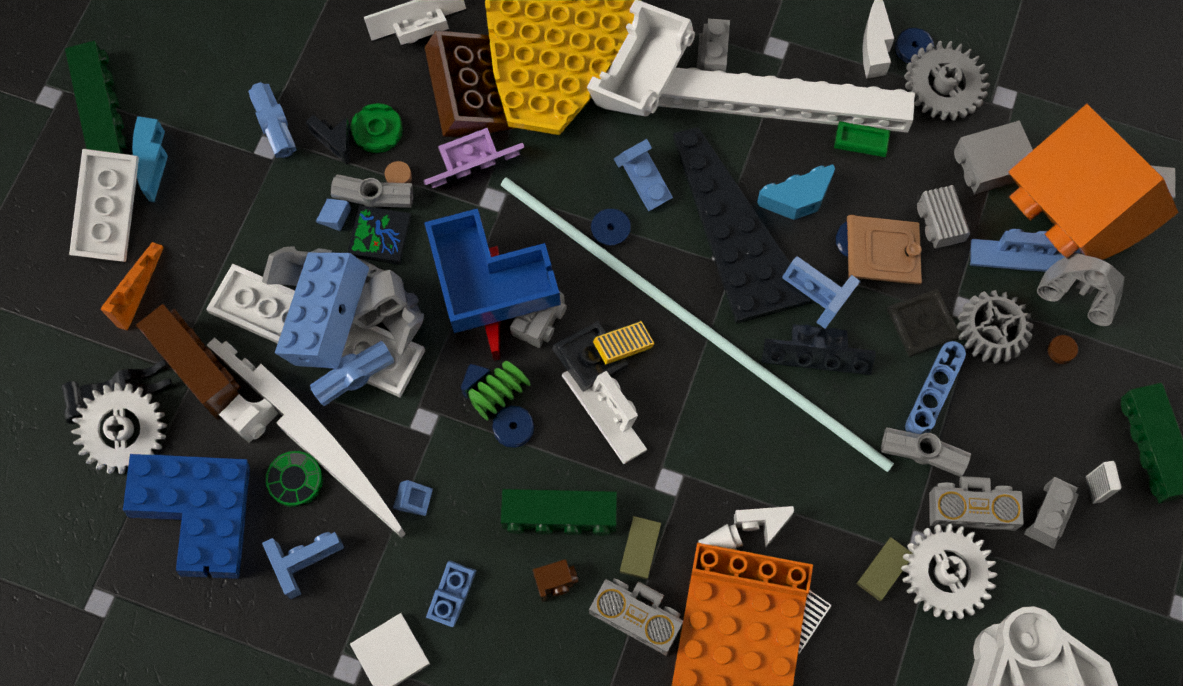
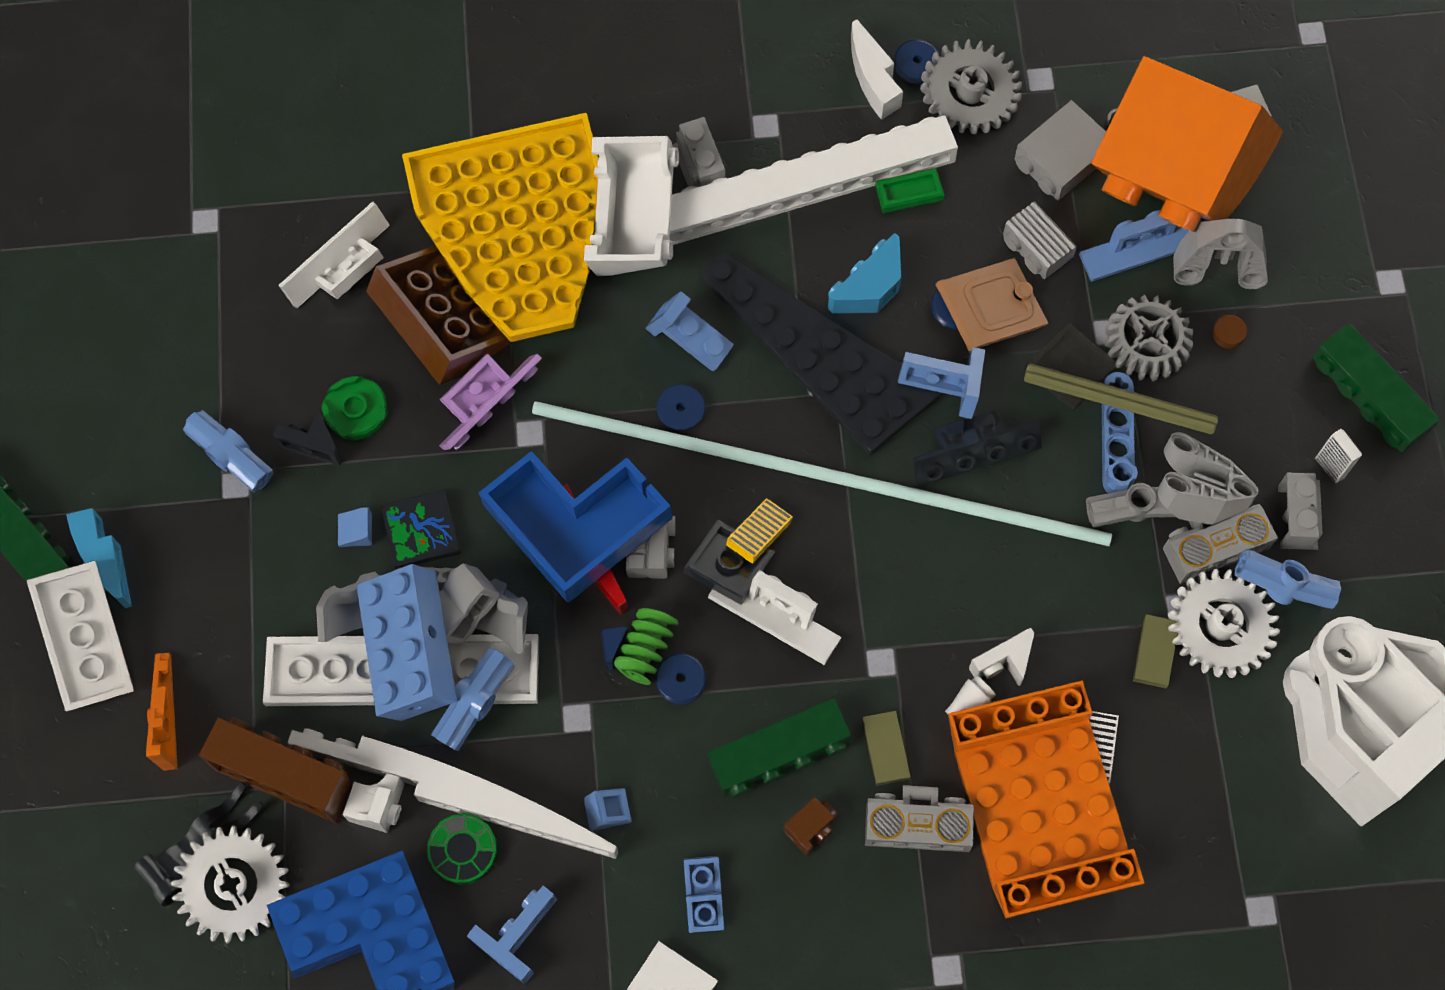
camera: 25 degrees left, 0 degrees up
light grey piece [331,174,413,209] -> none
medium nougat tile [385,161,412,183] -> none
none -> olive axle [1024,363,1218,434]
none -> light grey connector [1157,432,1259,525]
none -> medium blue piece [1235,549,1341,609]

